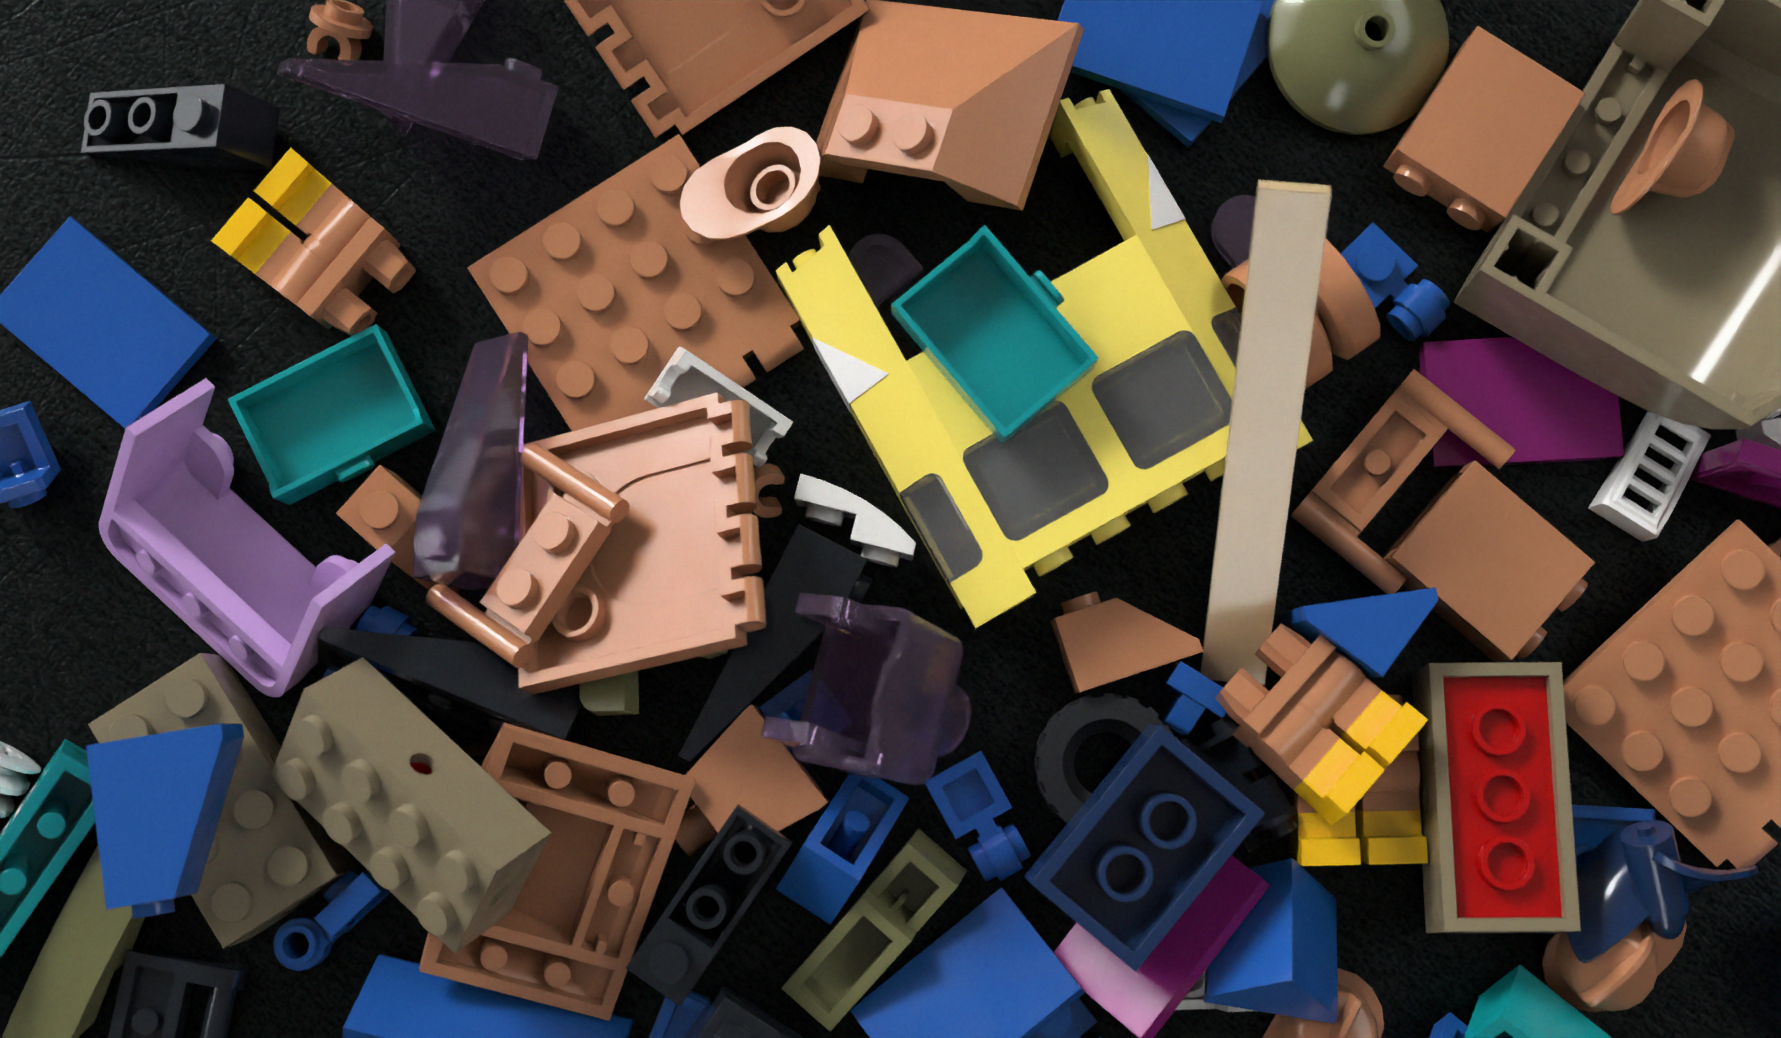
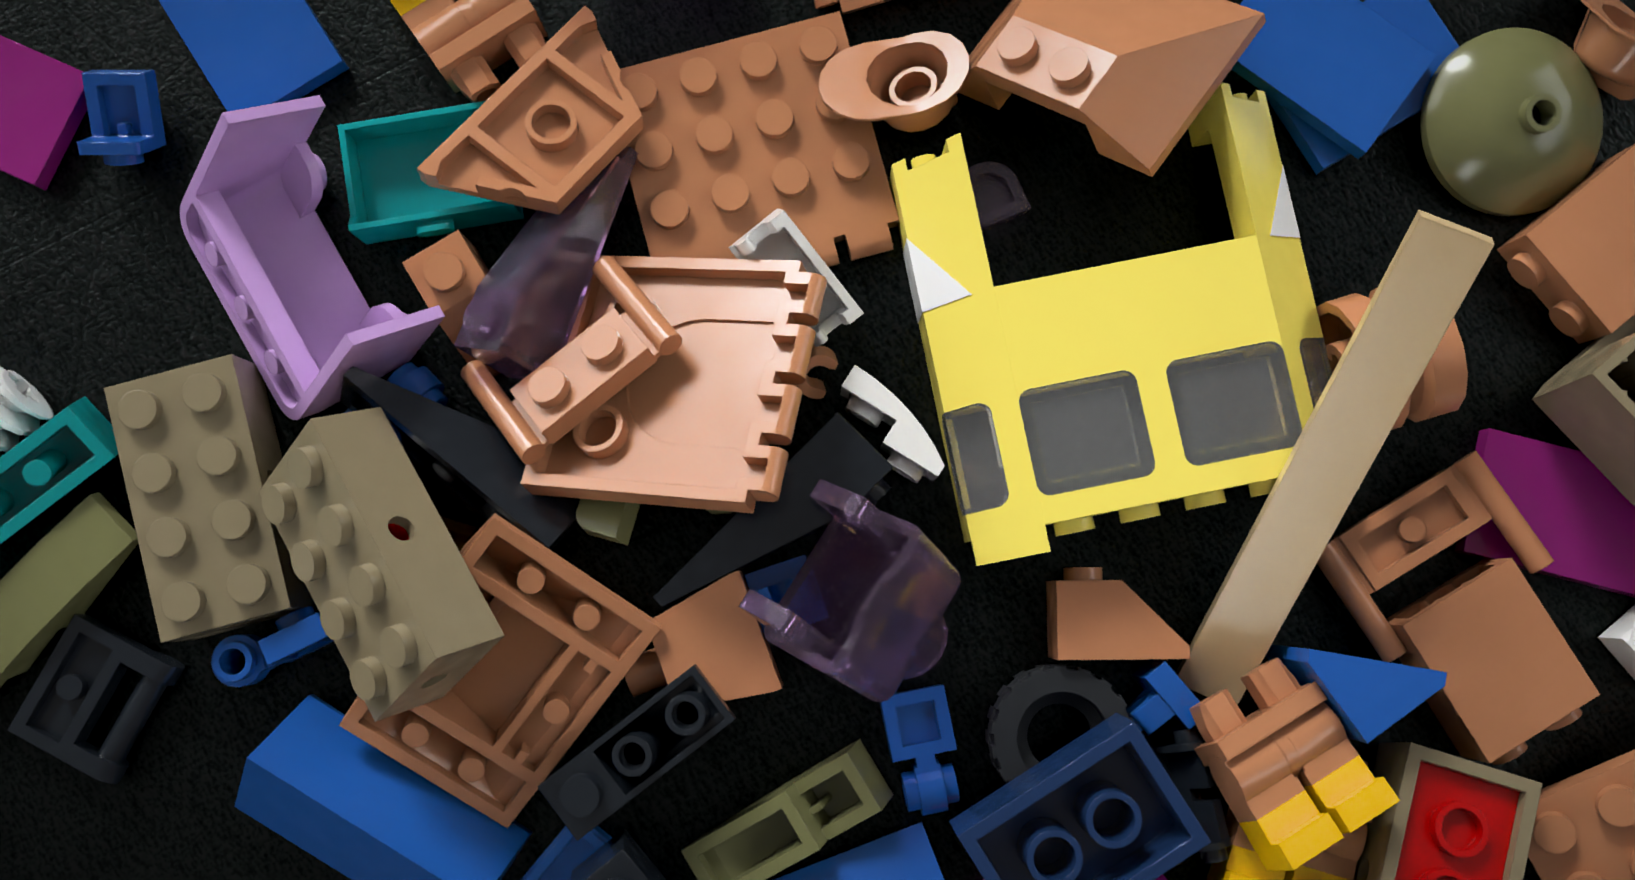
camera: 15 degrees right, 0 degrees up
blue slope [86,723,244,919] -> none
blue slope [776,764,910,925] -> none
teal container [891,225,1099,444] -> none
clear purple tile [1211,195,1256,269] -> none
blue plate [1341,222,1450,342] -> none
none -> nougat wing [417,6,643,215]

